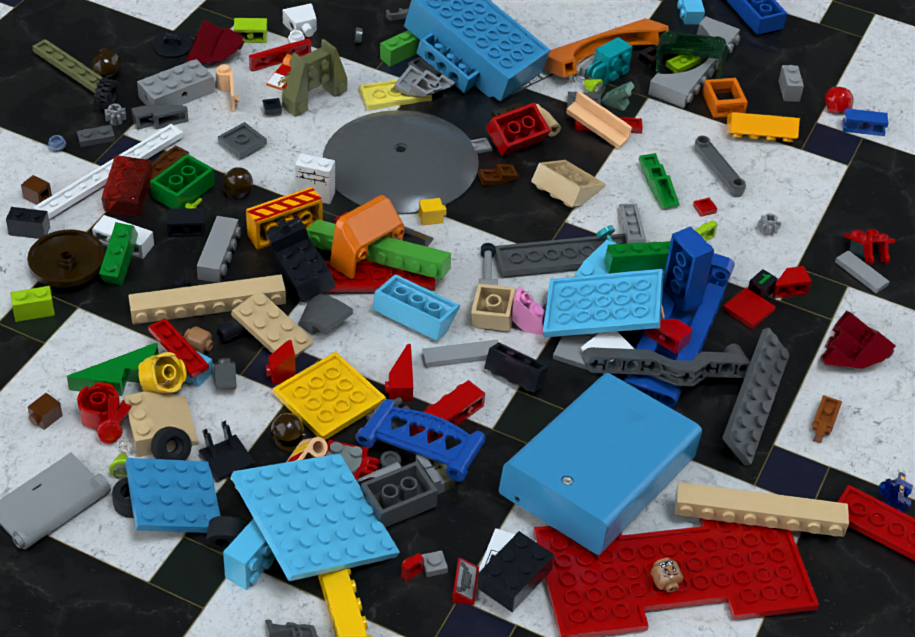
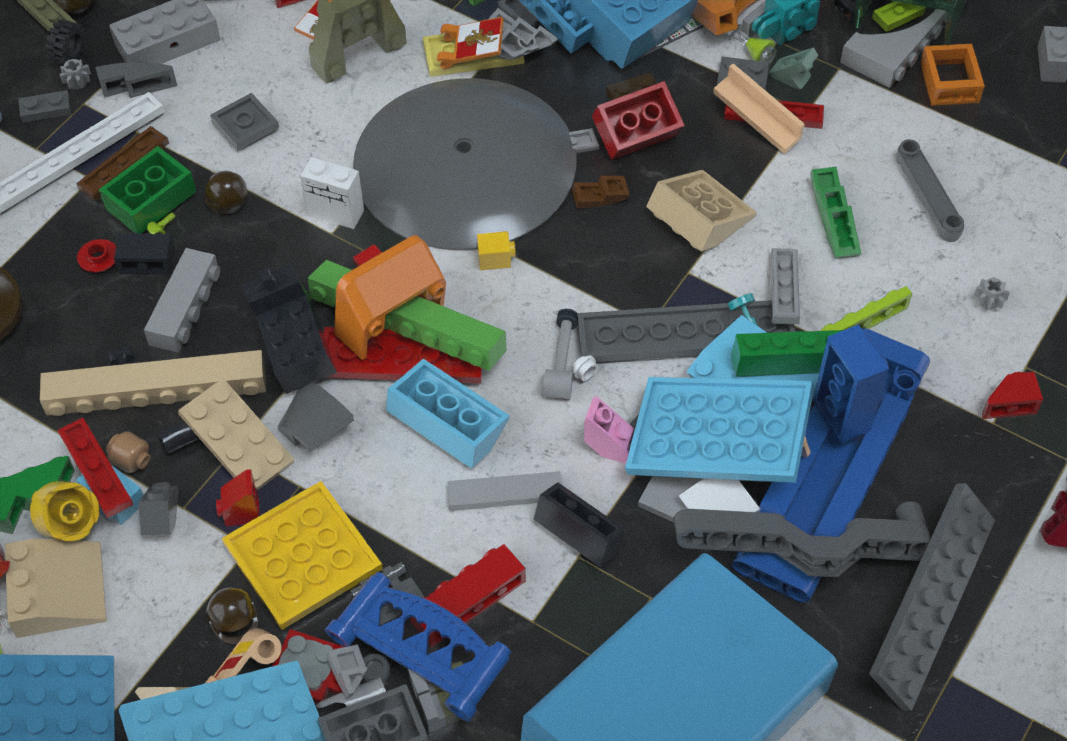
camera: 10 degrees right, 10 degrees up
white brick [92,215,154,259] -> none
green brick [99,222,138,286] -> none
clear red brick [101,155,153,216] -> none
black tyre [151,426,192,460] -> none
black plate [199,420,255,481] -> none
light nougat door [216,64,239,112] -> none
light orange brick [246,187,323,250] -> none
black plate [262,98,282,116] -> none
red slope [385,344,414,401] -> none
black slope [402,227,433,247] -> none
tan brick [471,284,516,331] -> none
tan piece [536,104,561,137] -> none
red slope [645,319,693,354] -> none
red tile [693,197,718,217] -> none
red tile [723,288,776,330] -> none
light orange slope [727,112,800,142] -> none
black brick [748,269,778,299] -> none
dark orange hinge [812,395,842,443] -> none
none -> red piece [77,239,116,273]
none -> light grey slope [327,644,367,698]
none -> flag [437,17,504,70]
none -> white plate [573,355,598,381]

